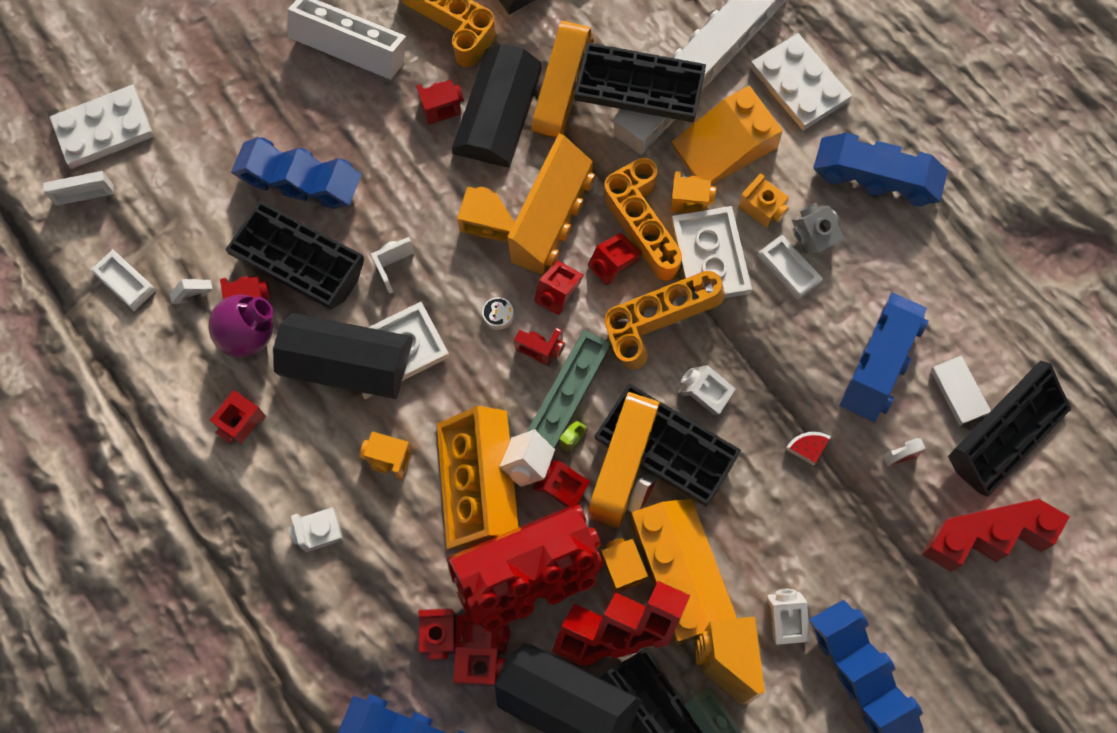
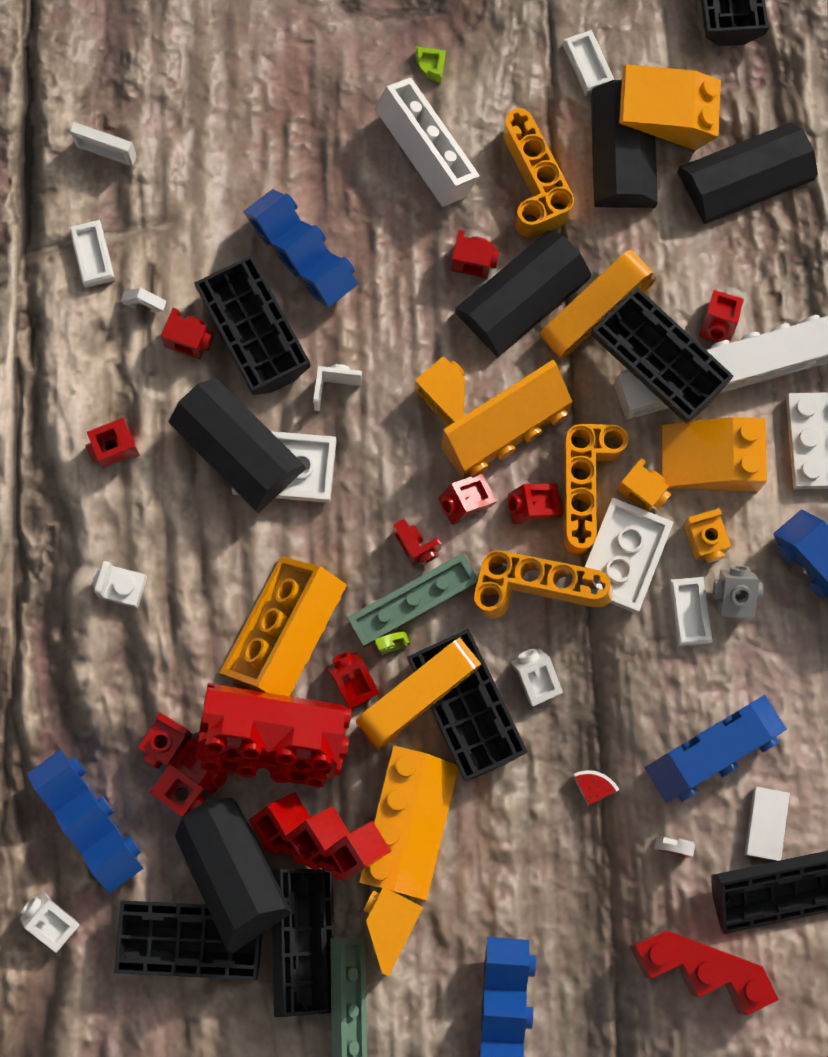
camera: 25 degrees right, 5 degrees up
white plate [50,84,155,169] -> none
magenta brick [208,295,273,358] -> none
light orange brick [359,431,413,480] -> none
white tile [482,297,514,330] -> none
white brick [499,429,555,487] -> none
light orange brick [601,538,648,593] -> none
white tile [627,473,658,512] -> none
white bracket [767,589,810,645] -> none
none -> red bracket [699,290,744,342]

